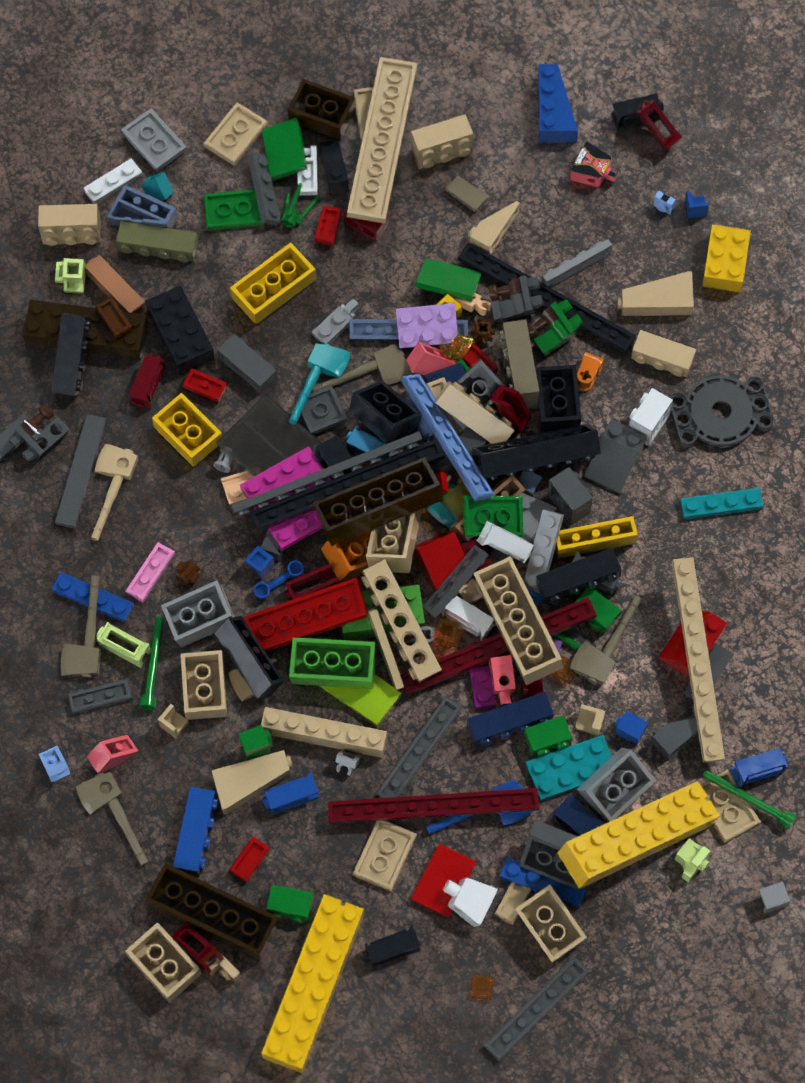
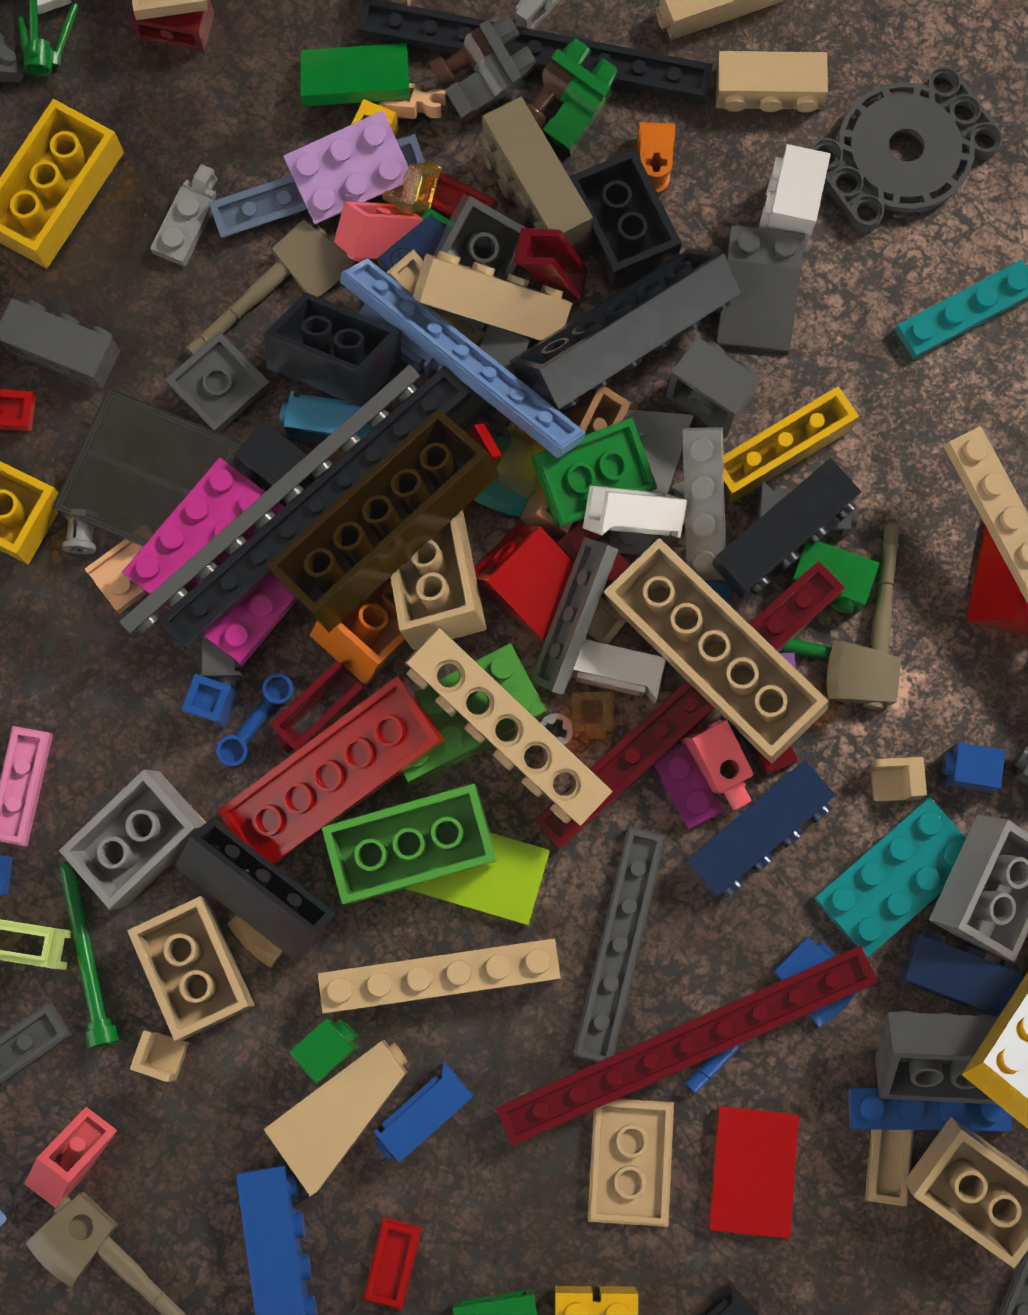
camera: 20 degrees left, 10 degrees up
reddish brown gear [175,560,200,585] -> none
teal piece [289,343,351,424] -> none
red plate [314,205,342,246] -> none
light grey tile [335,750,361,776] -> none
tan tile [367,608,404,690] -> none
white torso [443,878,498,927] -> none
reddish brown gear [471,319,496,345] -> none
sand blue tile [518,470,542,496] -> none
green brick [524,715,572,757] -> none

